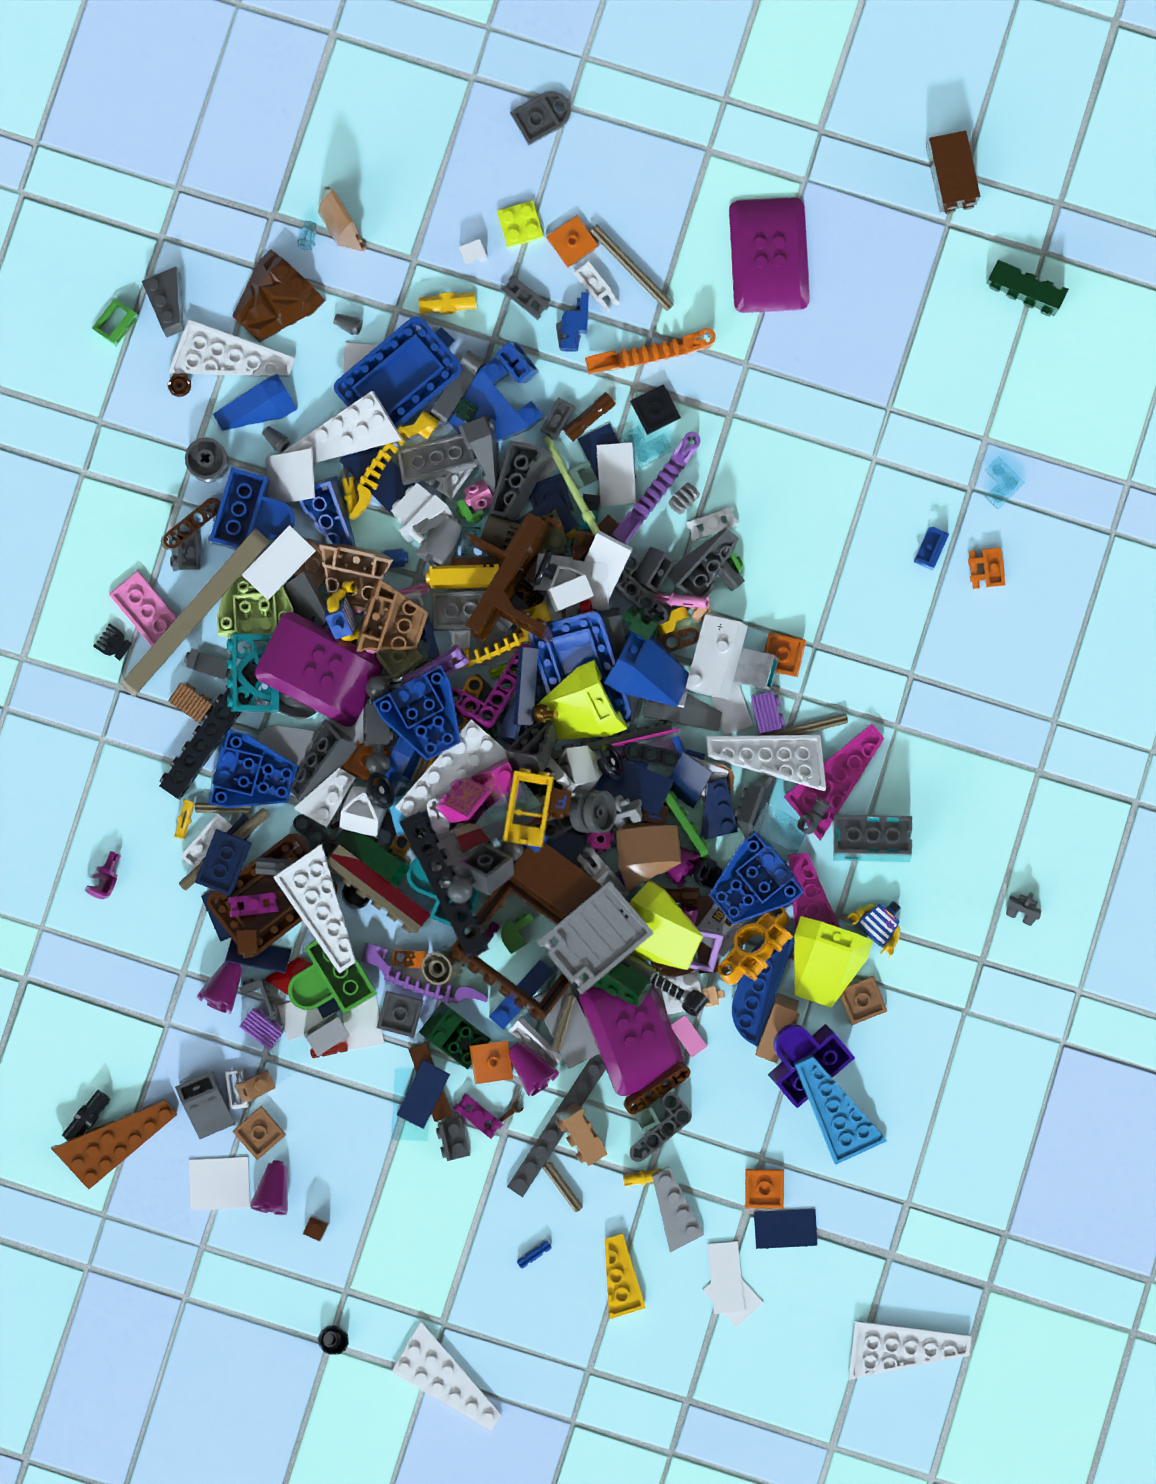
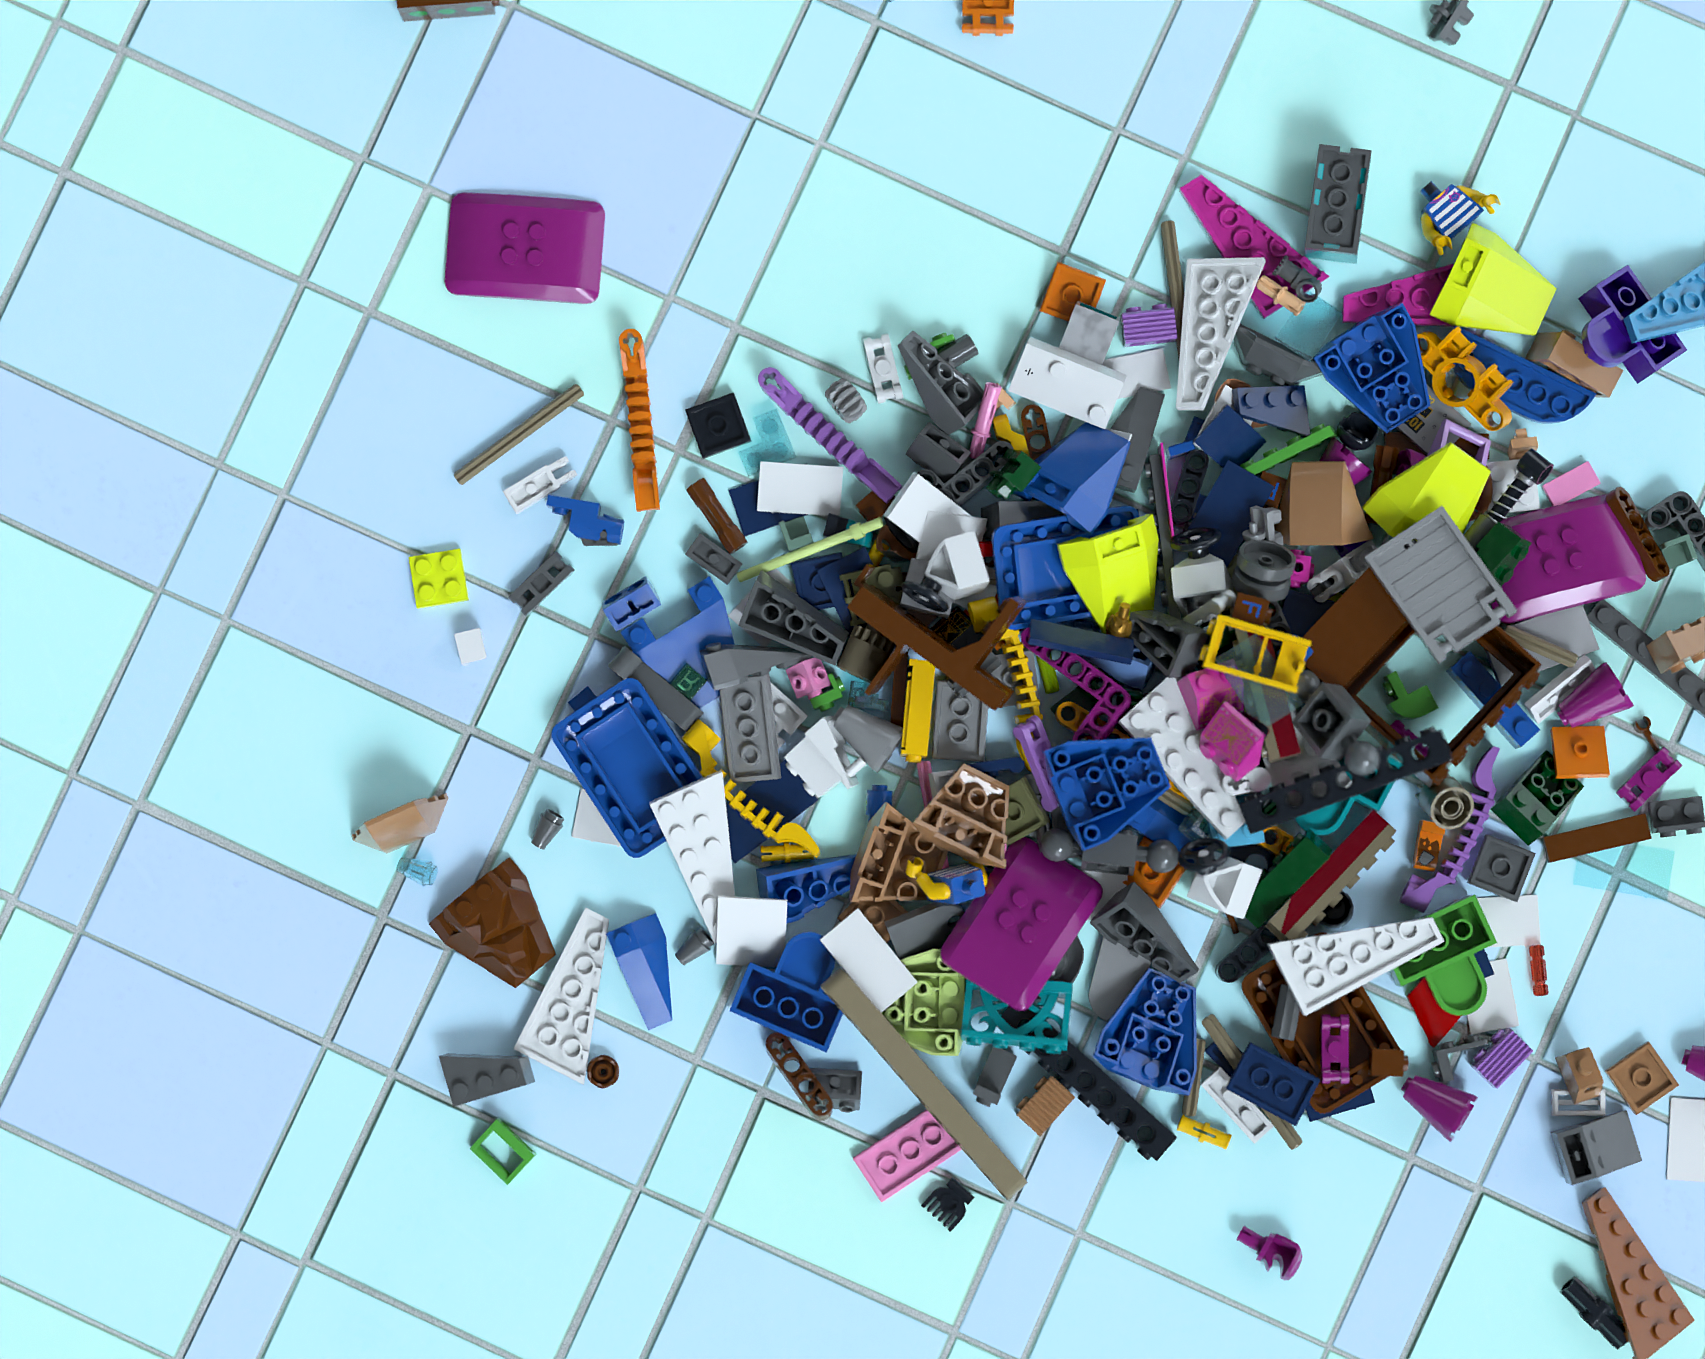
camera: 85 degrees left, 0 degrees up
dark grey wheel [185,437,229,483] -> none
dark blue piece [225,938,292,973] -> none
white wedge [294,768,357,828] -> none
light grey panel [304,1012,350,1056] -> none
dark blue piece [397,1060,450,1129] -> none
yellow piece [418,292,477,315] -> none
white tile [451,630,471,650] -> none
dark grey tile [510,91,571,146] -> none
orange plate [546,215,599,268] -> none
medium nougat plate [840,976,888,1026] -> none
blue hinge [914,527,950,571] -> none
none -> light nougat axle [1256,275,1306,316]

